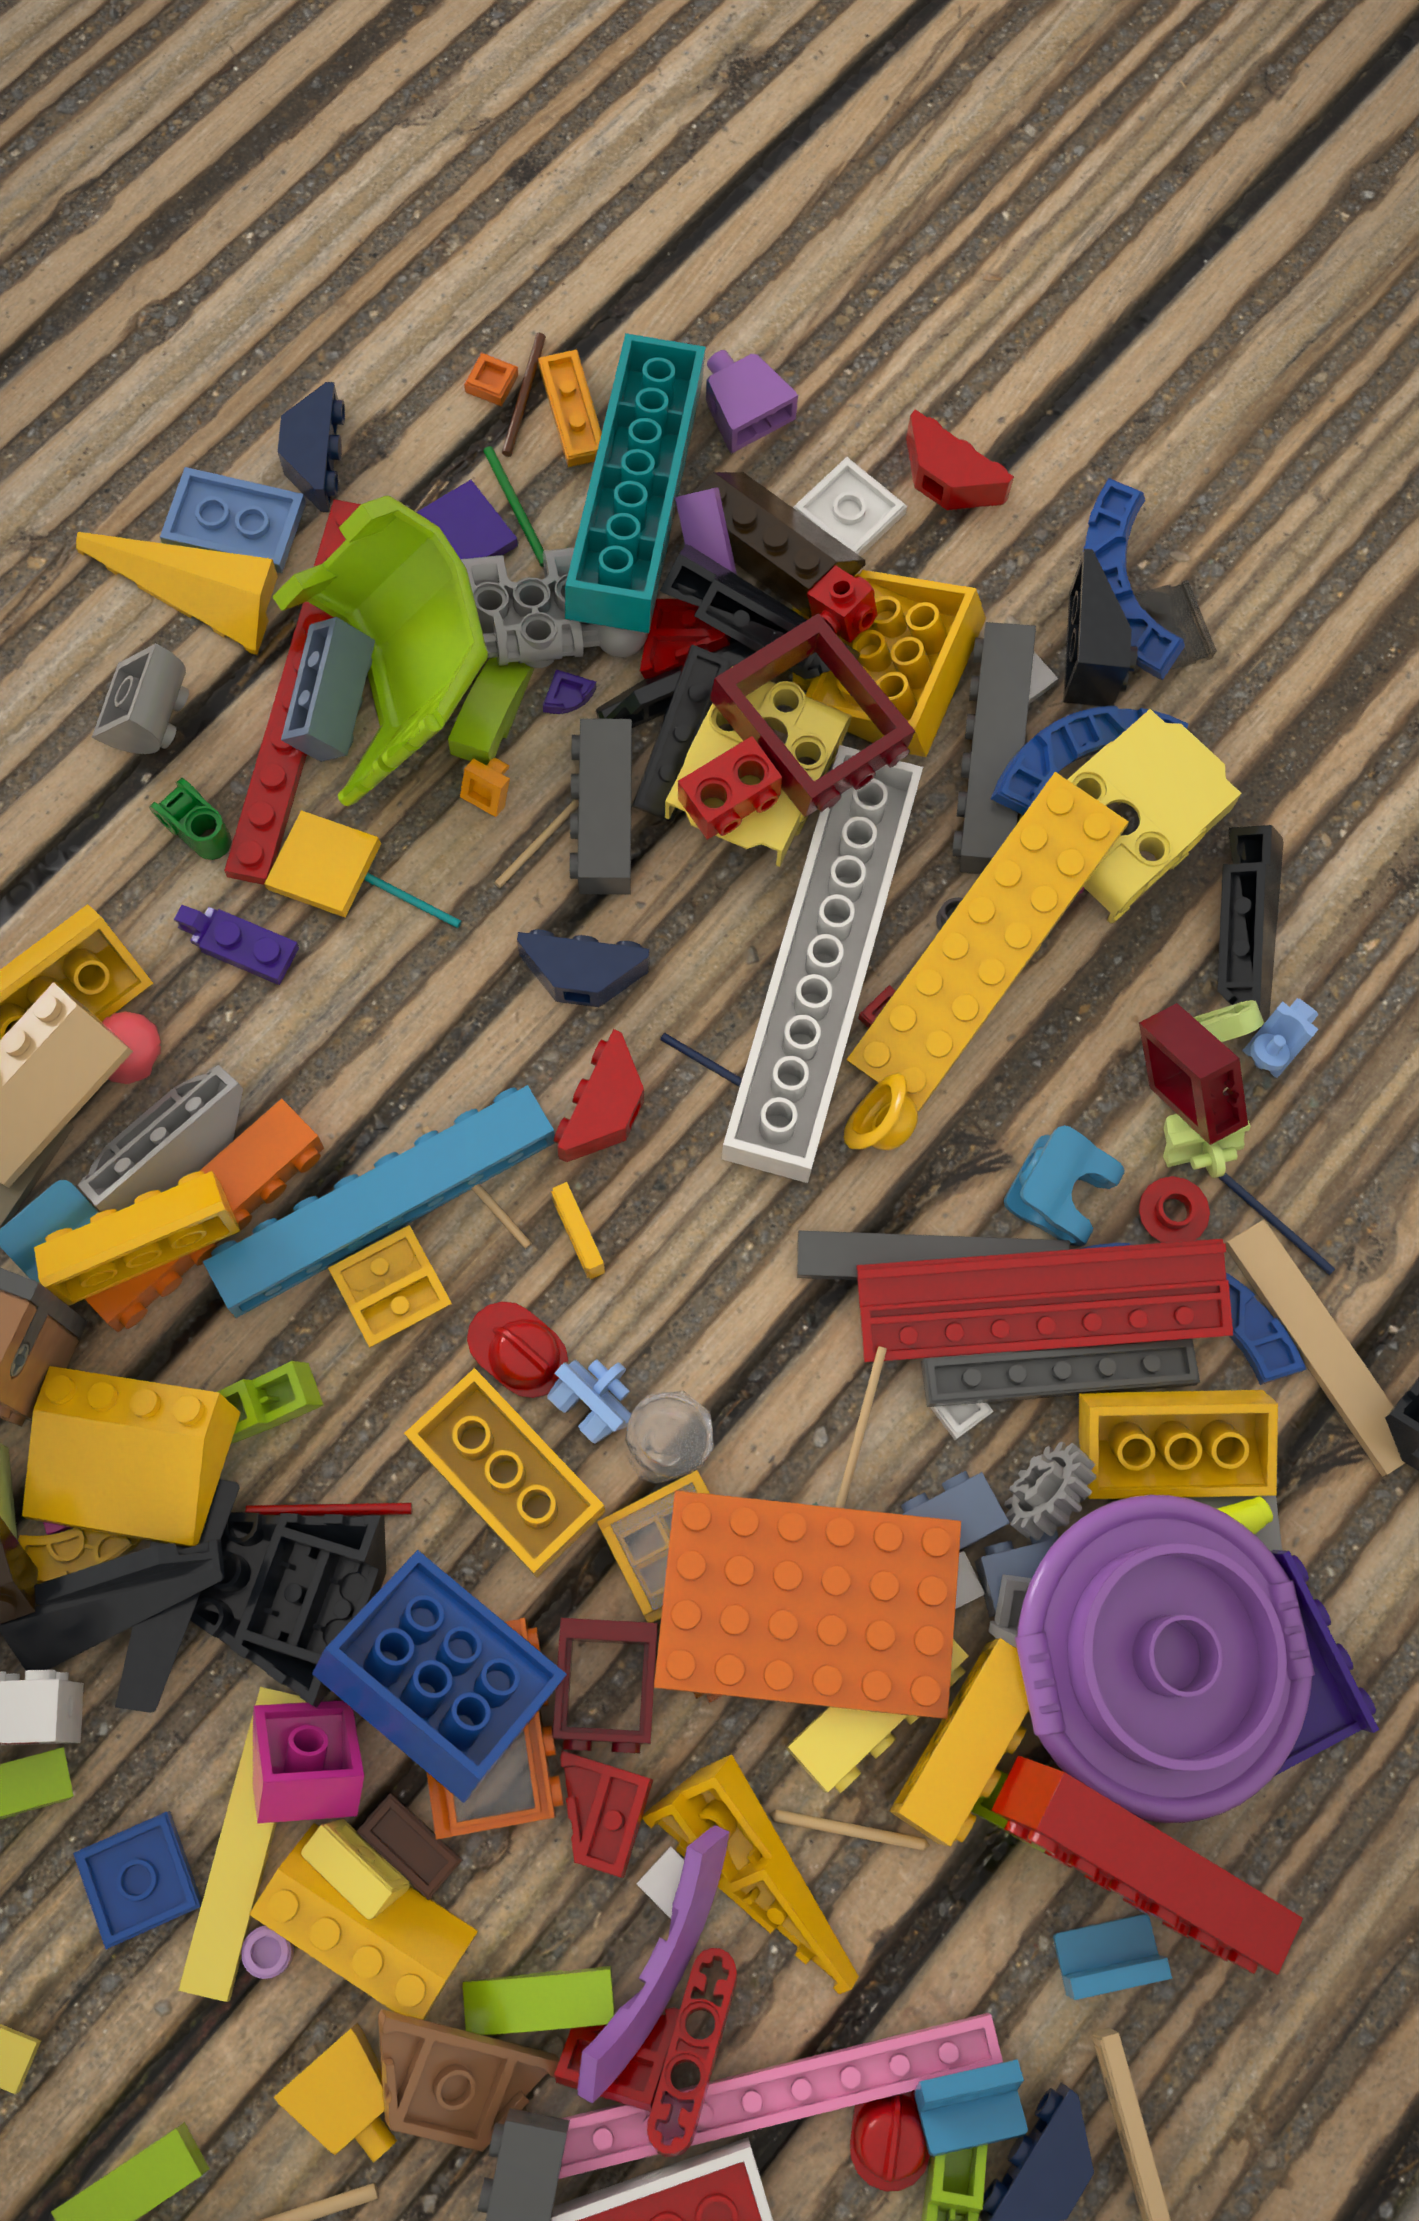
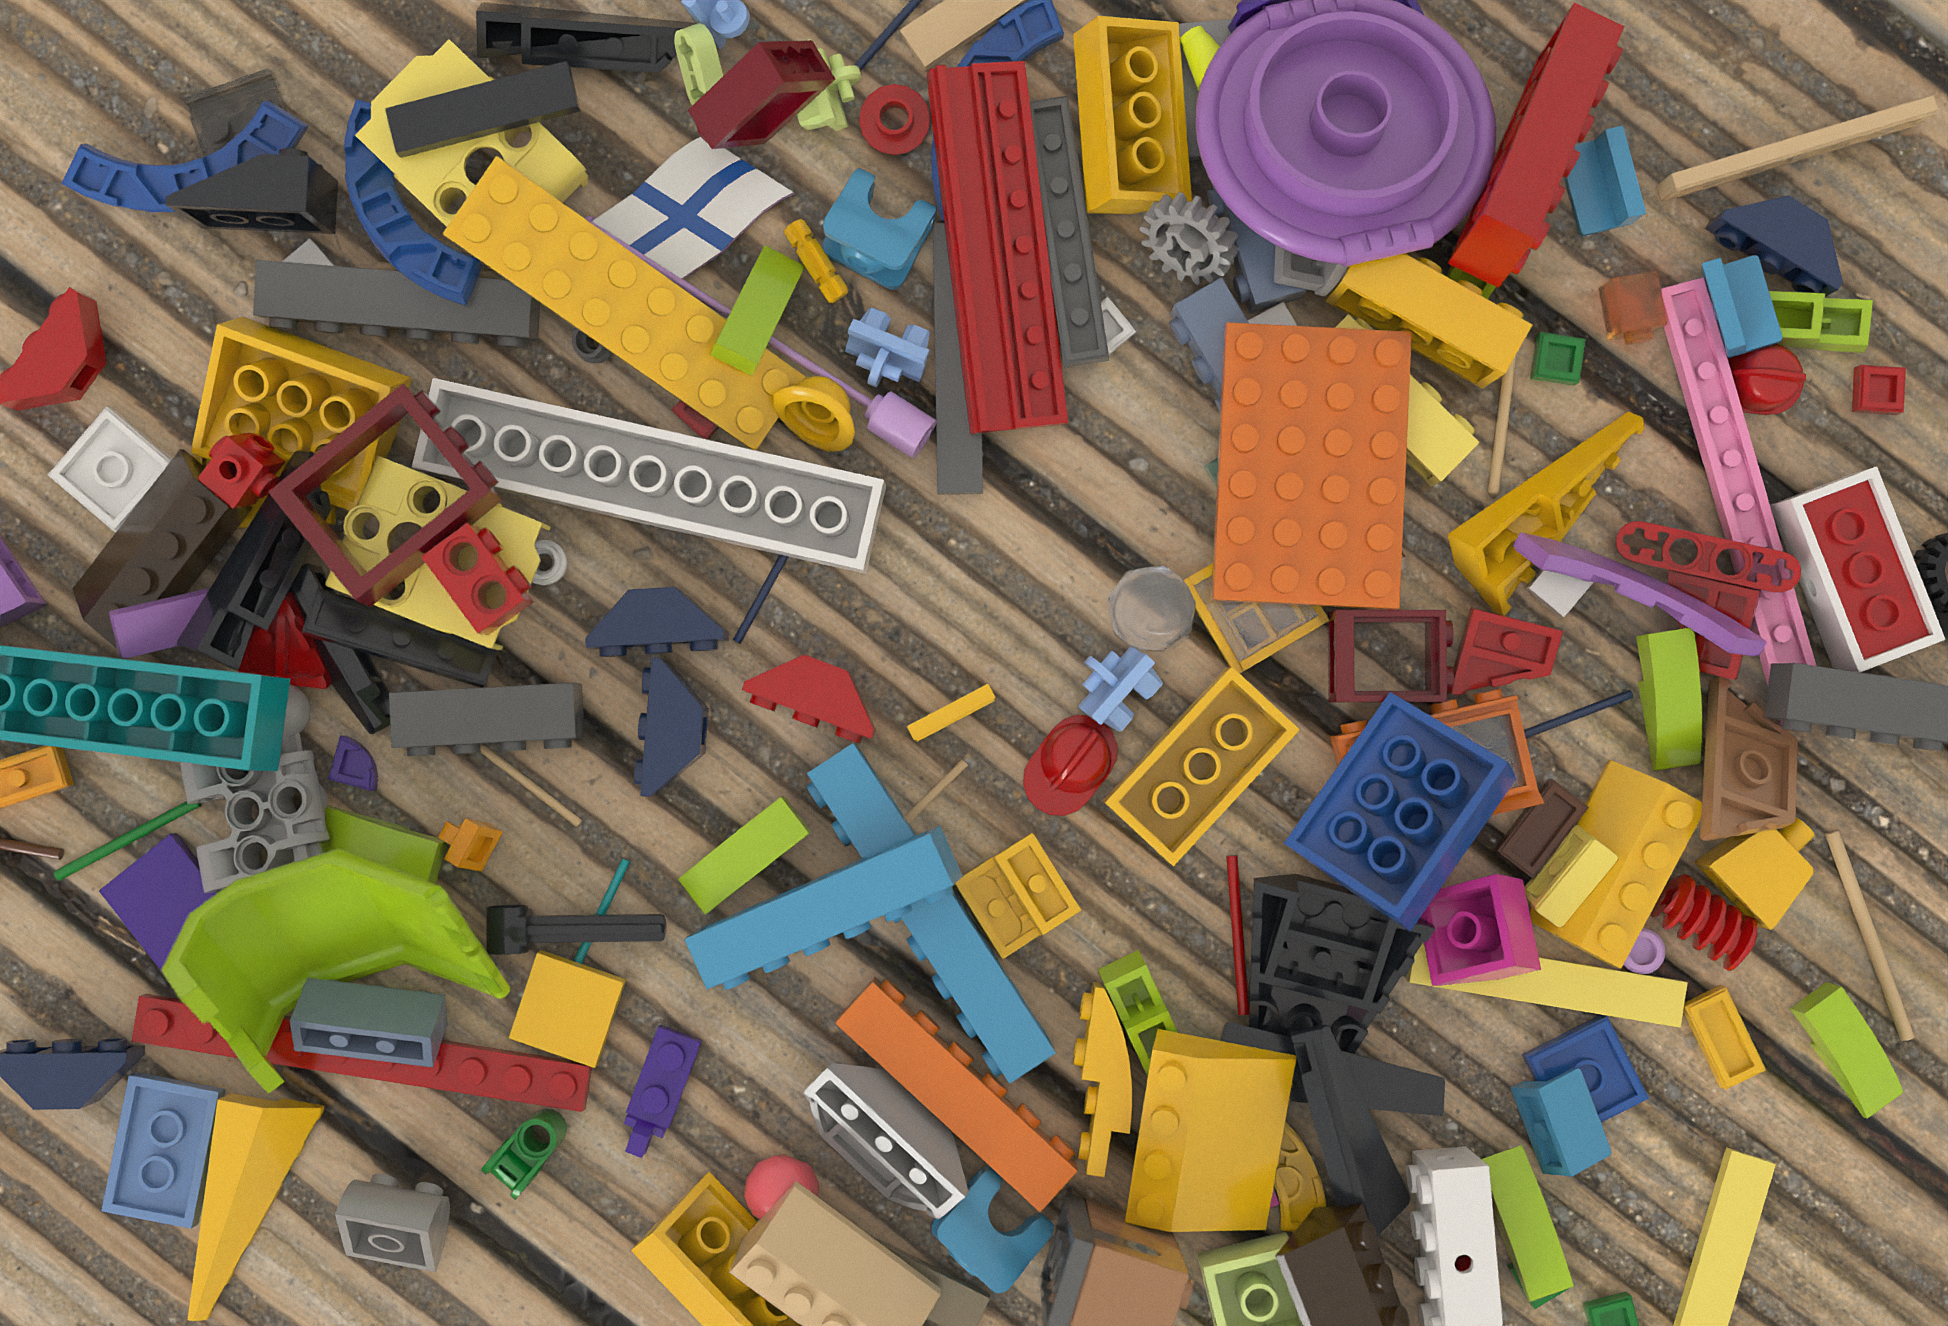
camera: 85 degrees left, 15 degrees up
yellow slope [34,1171,241,1306] -> none
tan axle [835,1346,887,1508] -> none
none -> black tile [385,61,581,158]
none -> black axle [486,905,667,955]
none -> white plate [532,540,568,585]
none -> flag [584,137,937,459]
none -> dark blue slope [585,587,729,657]
none -> lime slope [678,796,812,915]
none -> dark azure brick [684,825,963,990]
none -> lime slope [710,245,805,376]
none -> yellow axle [784,219,848,303]
none -> light blue hips [845,307,930,387]
none -> yellow slope [1073,982,1132,1177]
none -> dark blue axle [1482,690,1633,752]
none -> dark azure panel [1510,1069,1611,1177]
none -> green tile [1530,332,1586,386]
none -> clear orange brick [1598,271,1667,345]
none -> red piece [1650,874,1758,971]
none -> yellow tile [1683,985,1766,1090]

